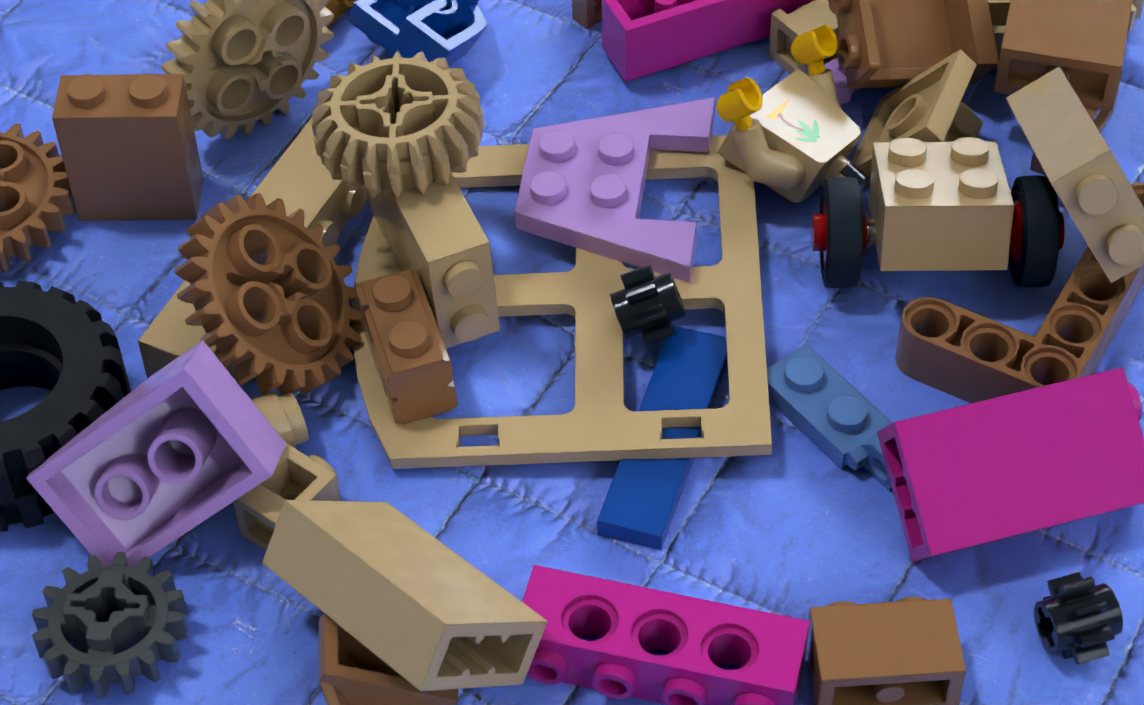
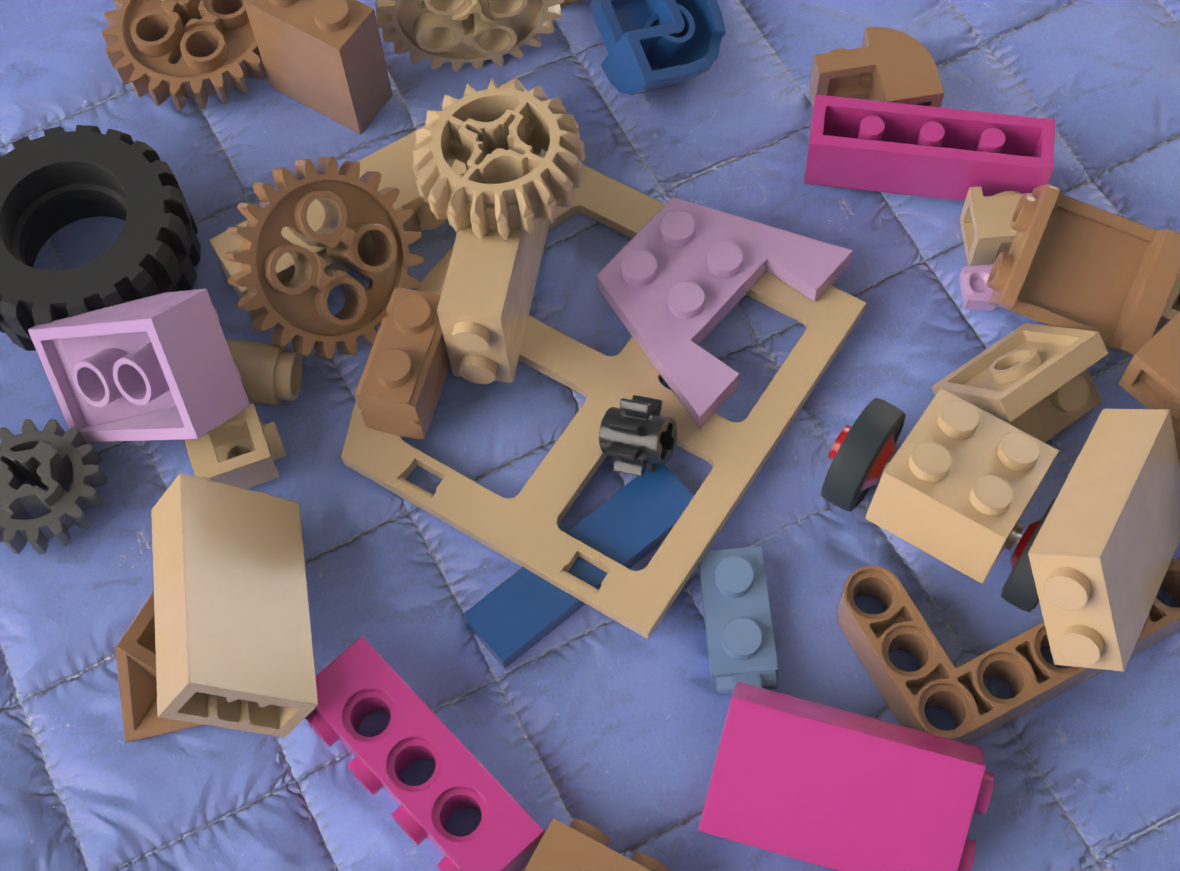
camera: 35 degrees right, 15 degrees up
tan torso [716,25,870,203] -> none

